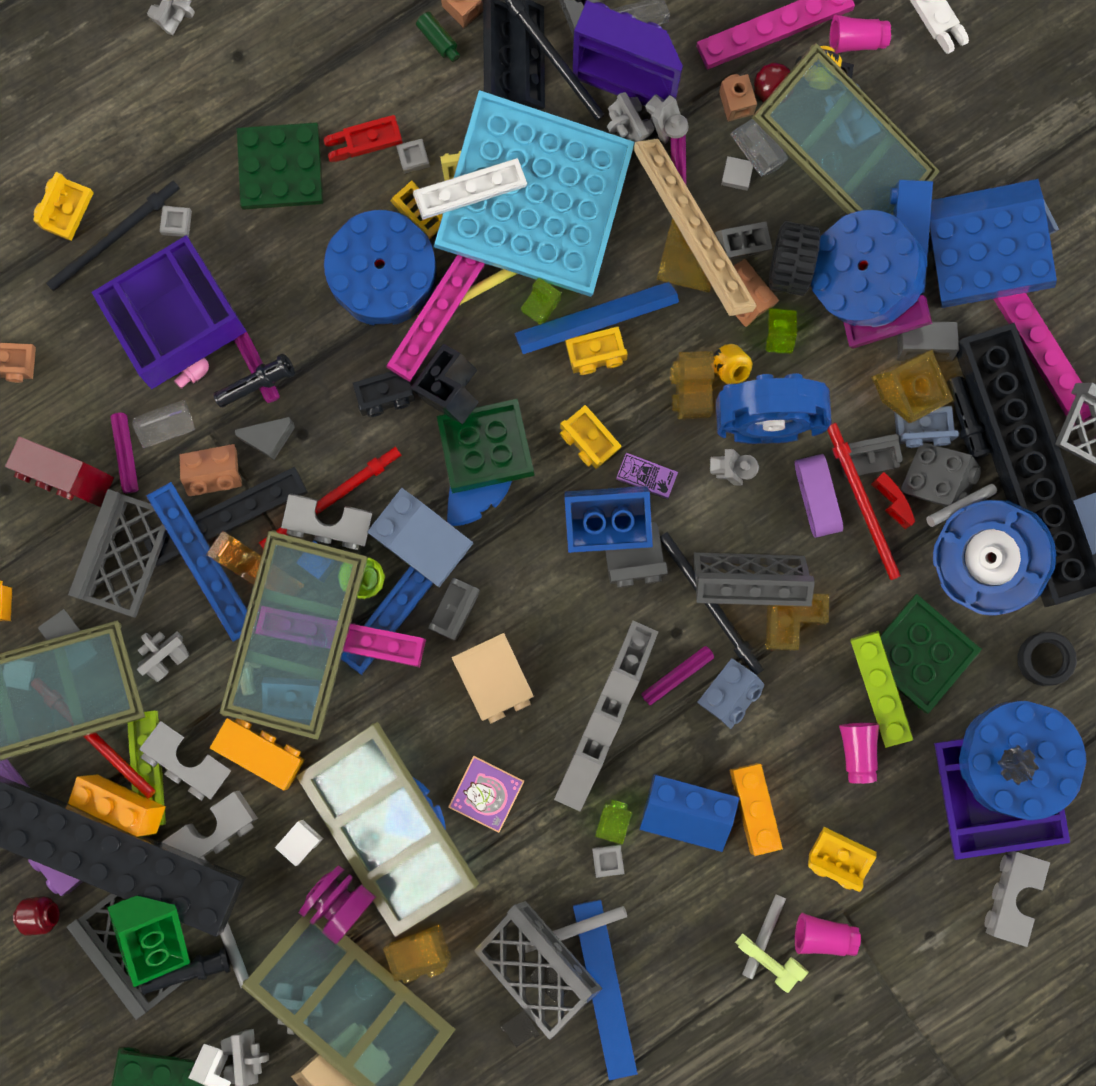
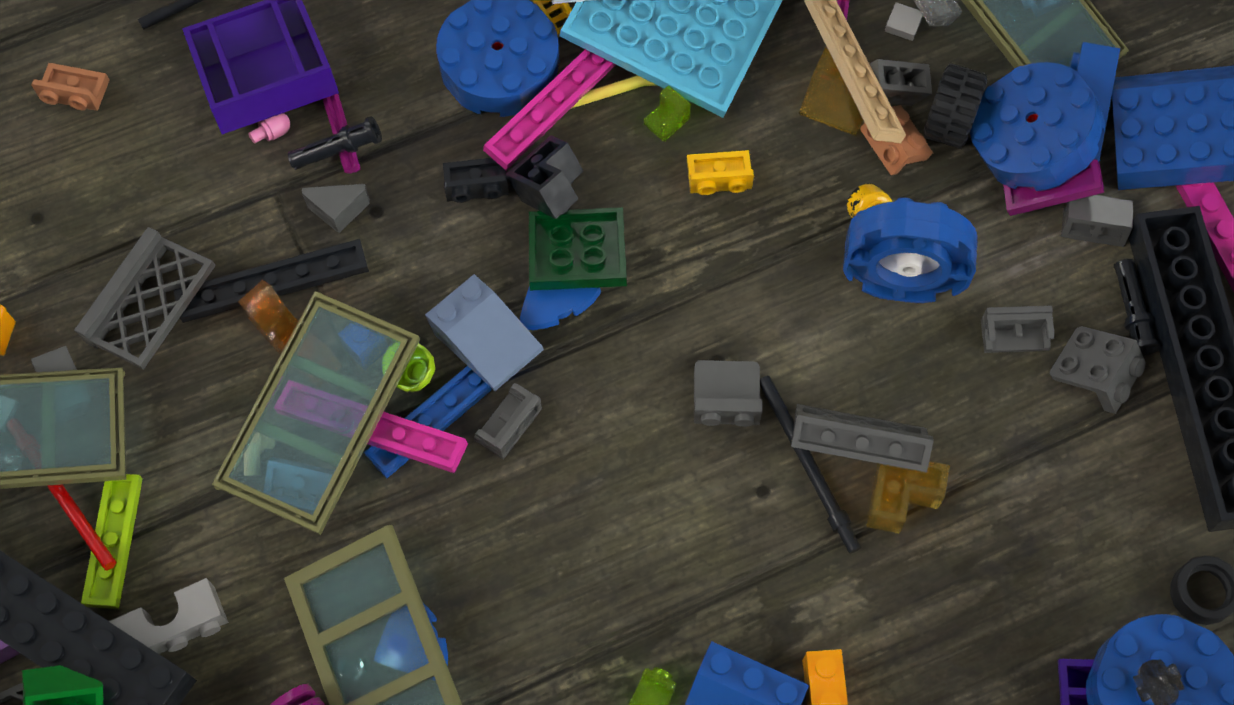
camera: 10 degrees right, 15 degrees down
wedge [5,436,115,507] -> none
light orange brick [68,775,166,837] -> none
magenta axle [111,413,139,494] -> none
clear slope [132,400,195,449] -> none
light grey hips [137,631,189,682] -> none
light grey arch [139,721,231,801] -> none
blue tile [146,482,257,642] -> none
nougat bracket [180,444,242,496] -> none
light orange brick [210,718,305,790] -> none
red bar [259,446,402,549] -> none
white panel [275,820,324,866] -> none
light grey arch [281,493,372,550] -> none
tile [448,756,524,833] -> none
tan slope [452,633,534,724] -> none
blue tile [515,281,679,354] -> none
light grey arch [554,621,658,811] -> none
yellow bracket [560,405,622,469] -> none
blue slope [565,486,653,553] -> none
medium lavender tile [616,453,678,499] -> none
magenta axle [641,646,714,705] -> none
clear yellow brick [670,351,715,419] -> none
sand blue bracket [698,658,764,729] -> none
light grey hips [710,449,759,485] -> none
clear neon green bracket [765,308,797,353] -> none
medium lavender beam [795,454,843,538] -> none
red bar [827,422,901,580] -> none
dark pink plant [839,723,879,784] -> none
lime plate [851,631,913,748] -> none
clear yellow slope [871,350,954,423] -> none
red slope [871,472,915,529] -> none
dark green plate [880,594,982,714] -> none
sand blue bracket [894,406,959,448] -> none
light grey bar [926,484,997,527] -> none
blue piece [933,500,1056,615] -> none

